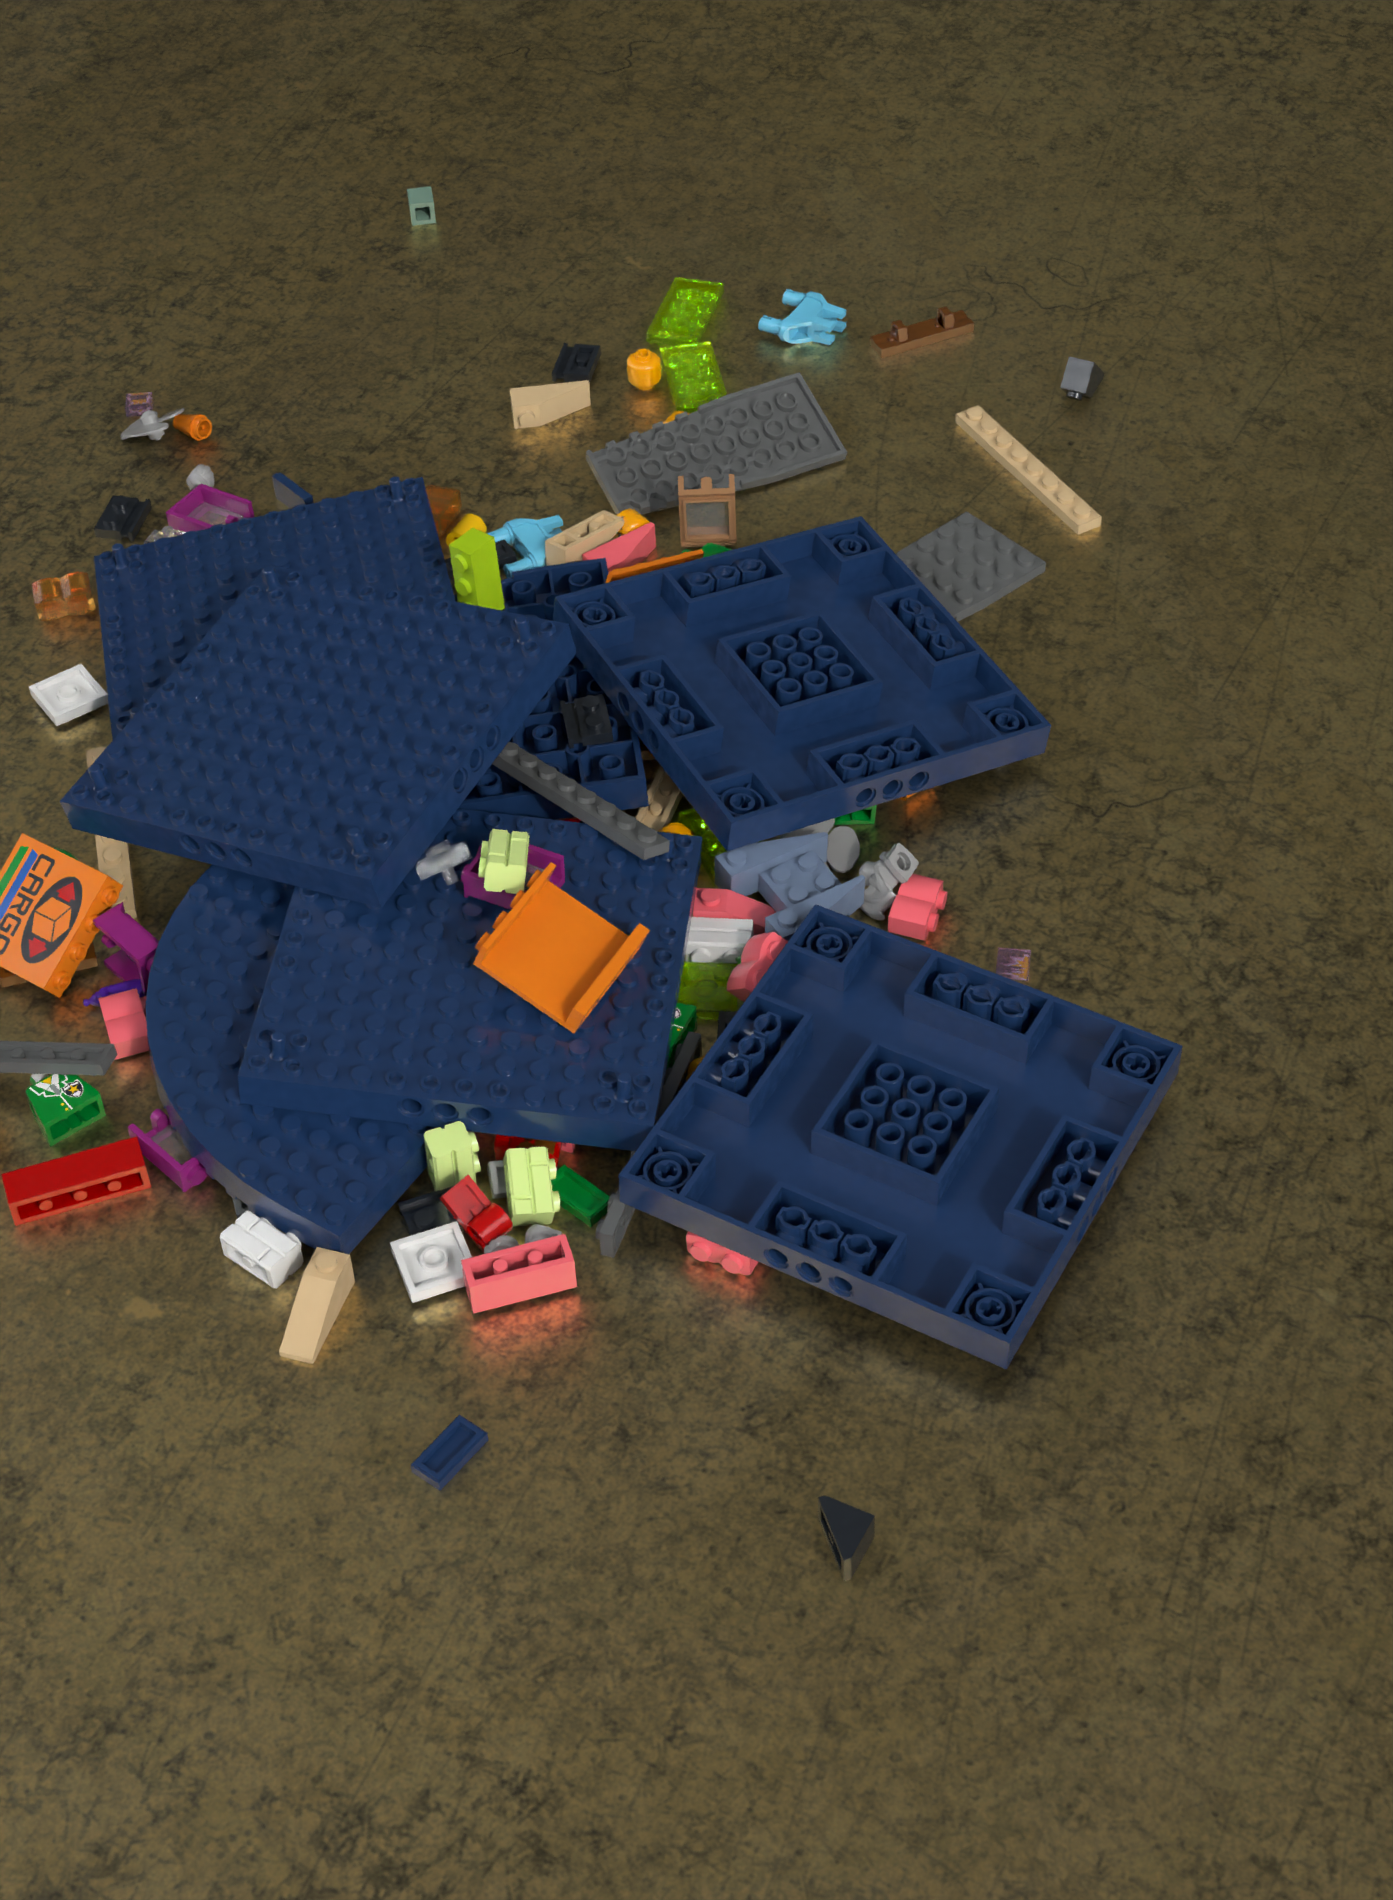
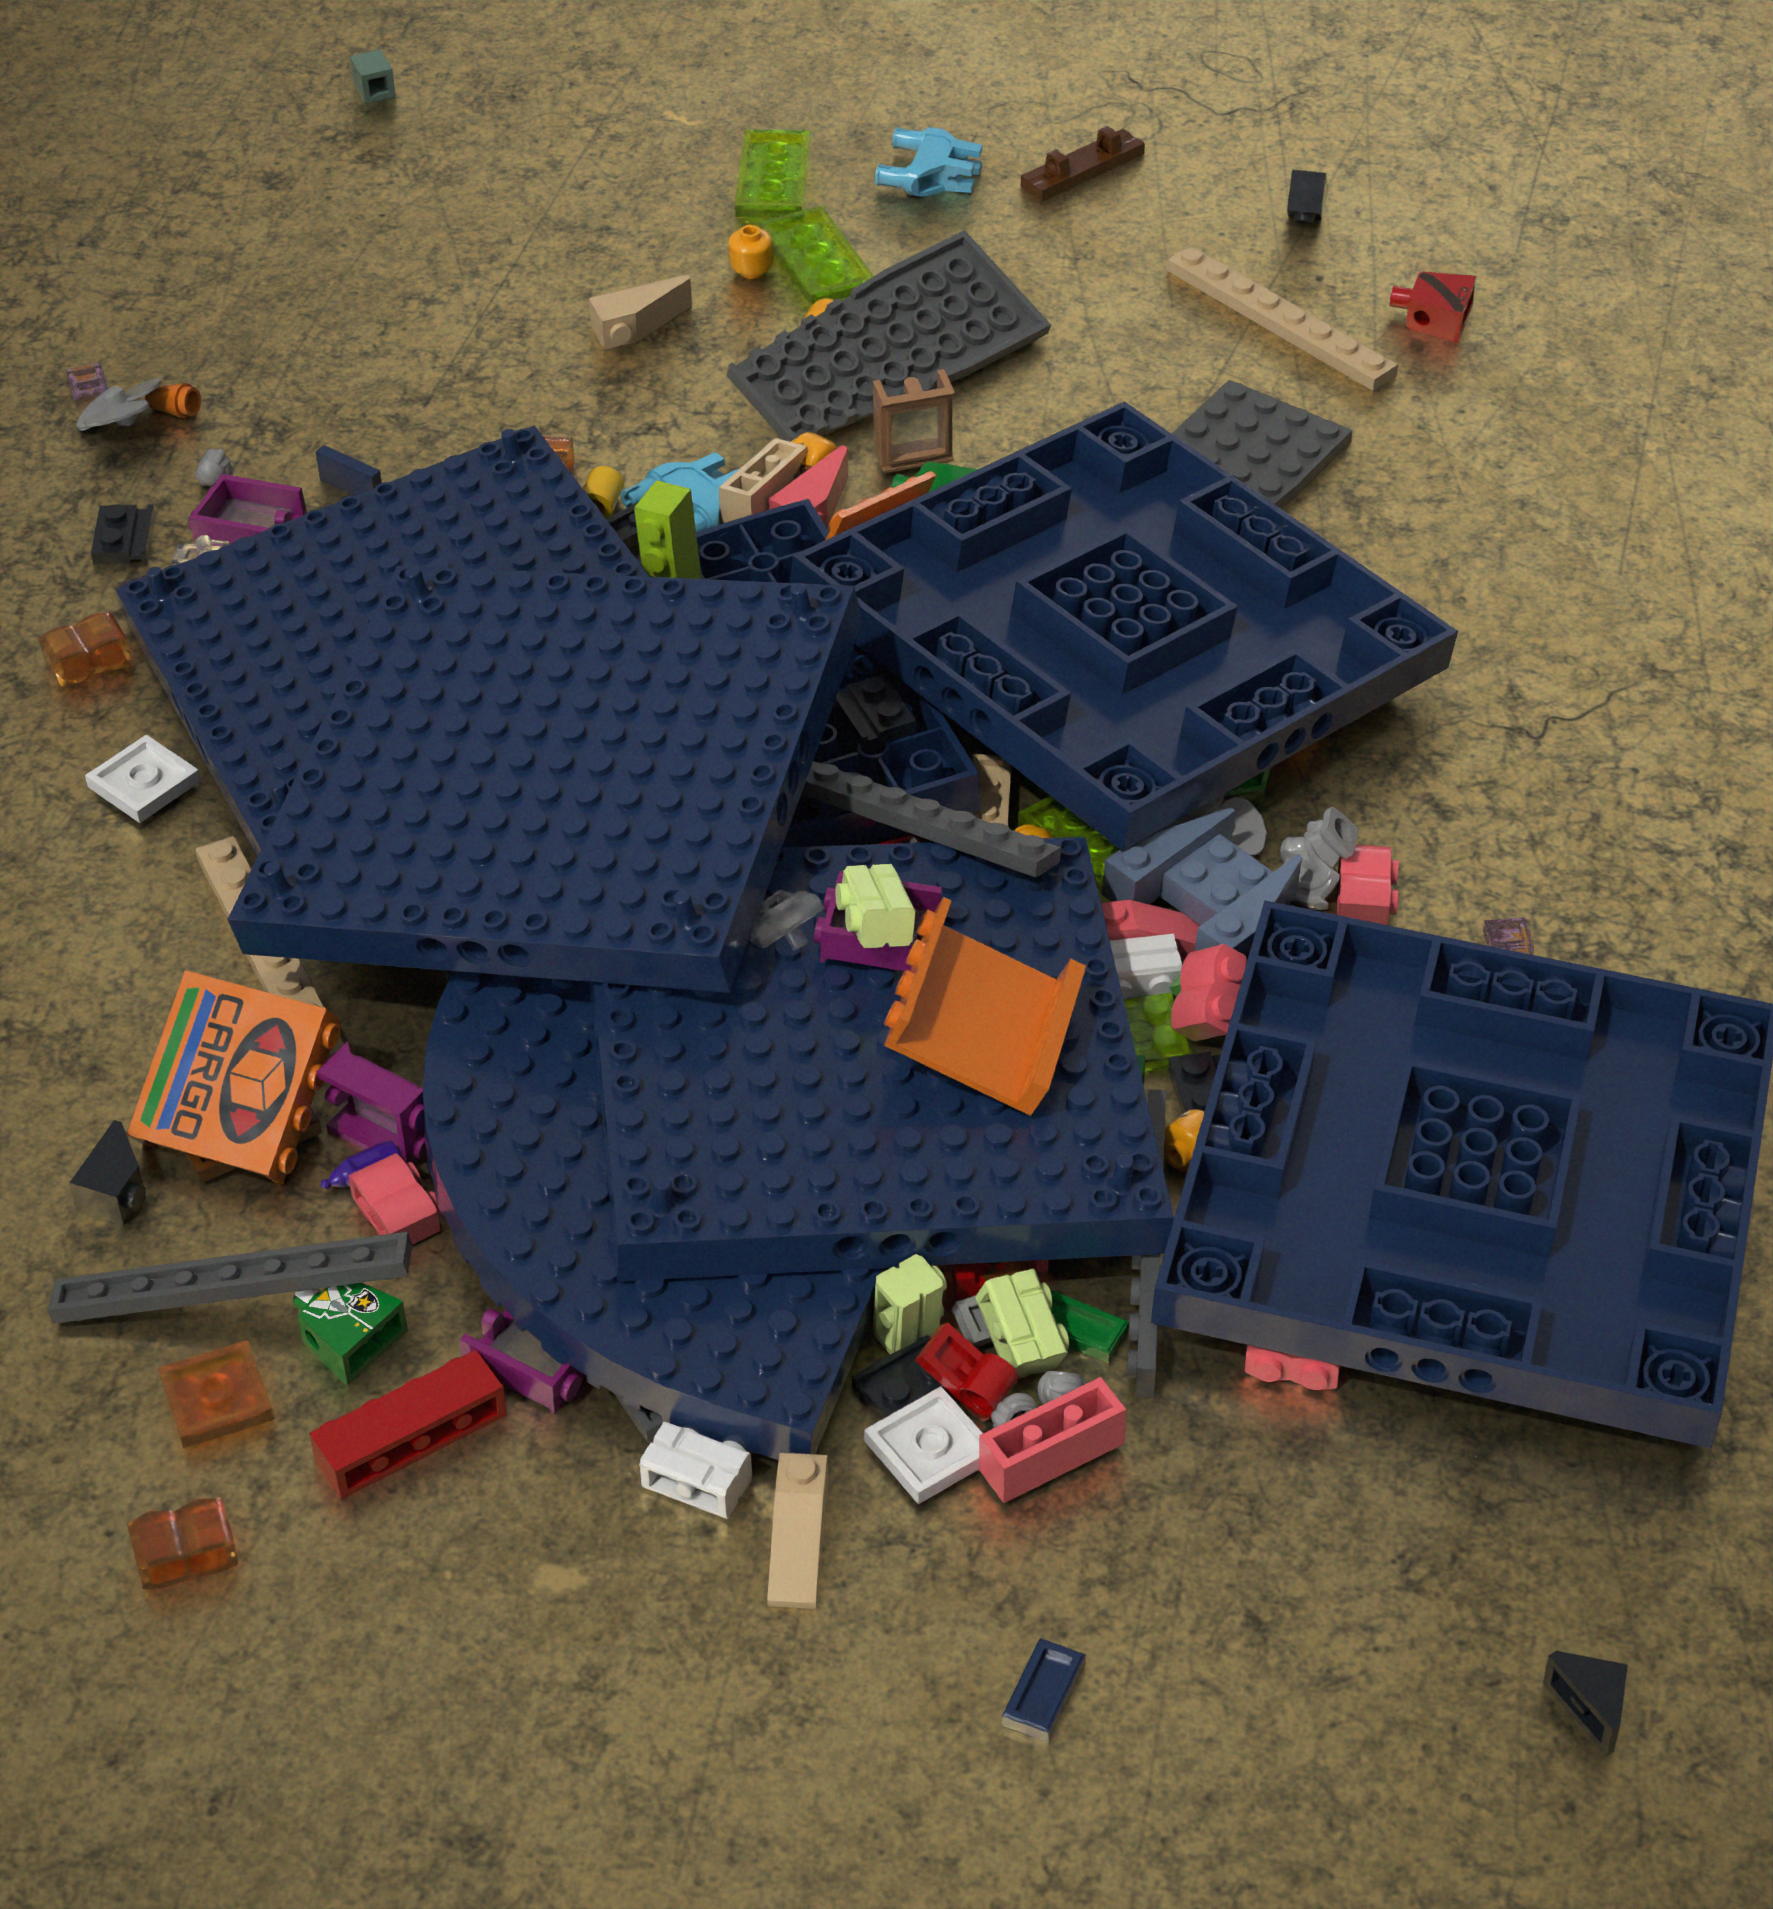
camera: 15 degrees left, 0 degrees up
black plate [552,343,601,384] -> none
none -> red torso [1390,272,1477,343]

